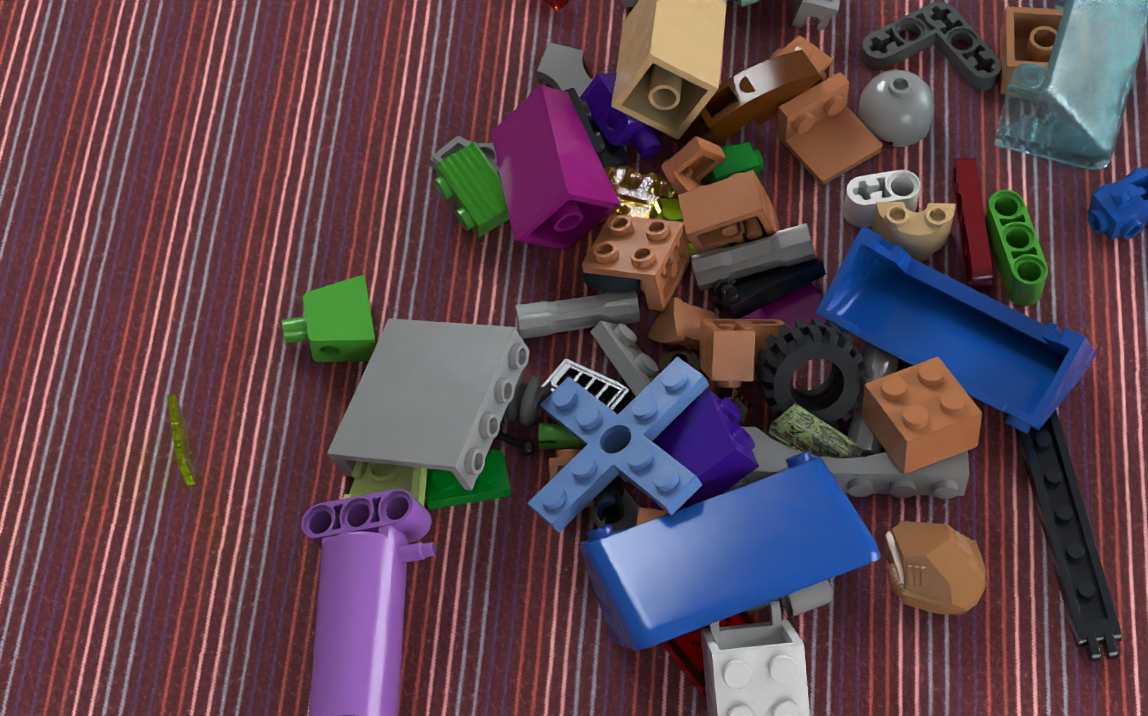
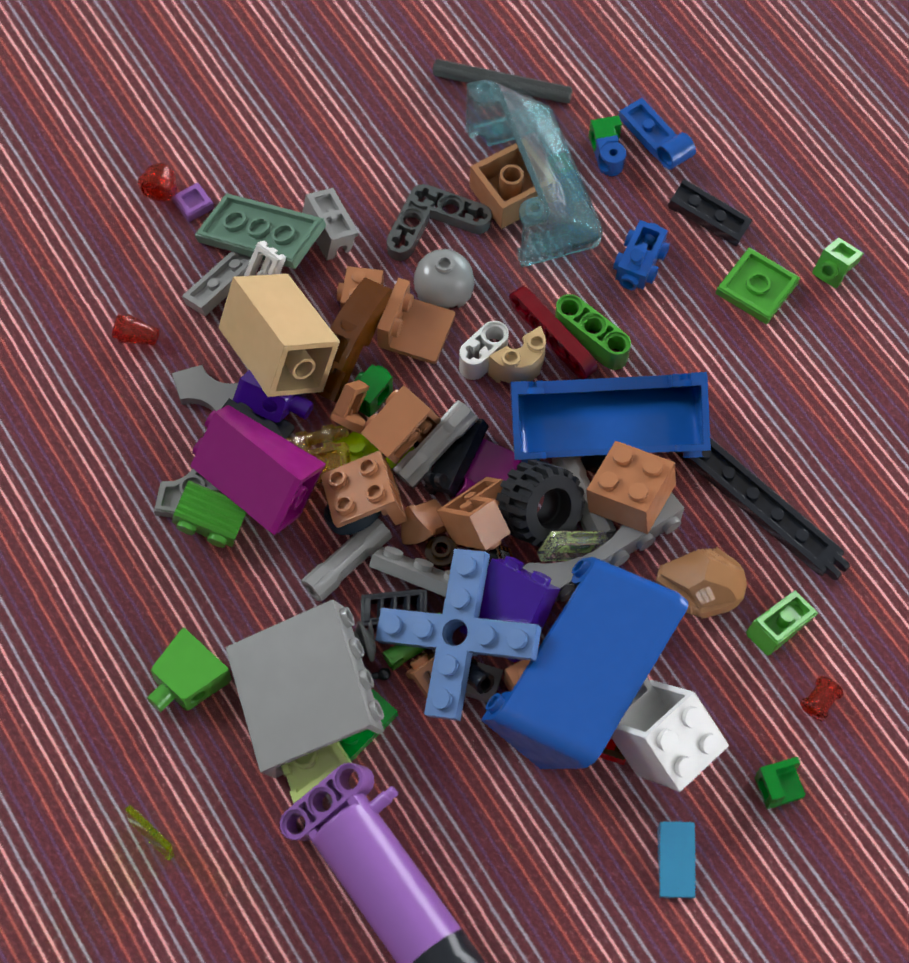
camera: 40 degrees left, 5 degrees up
none -> bright green slope [746,590,818,656]

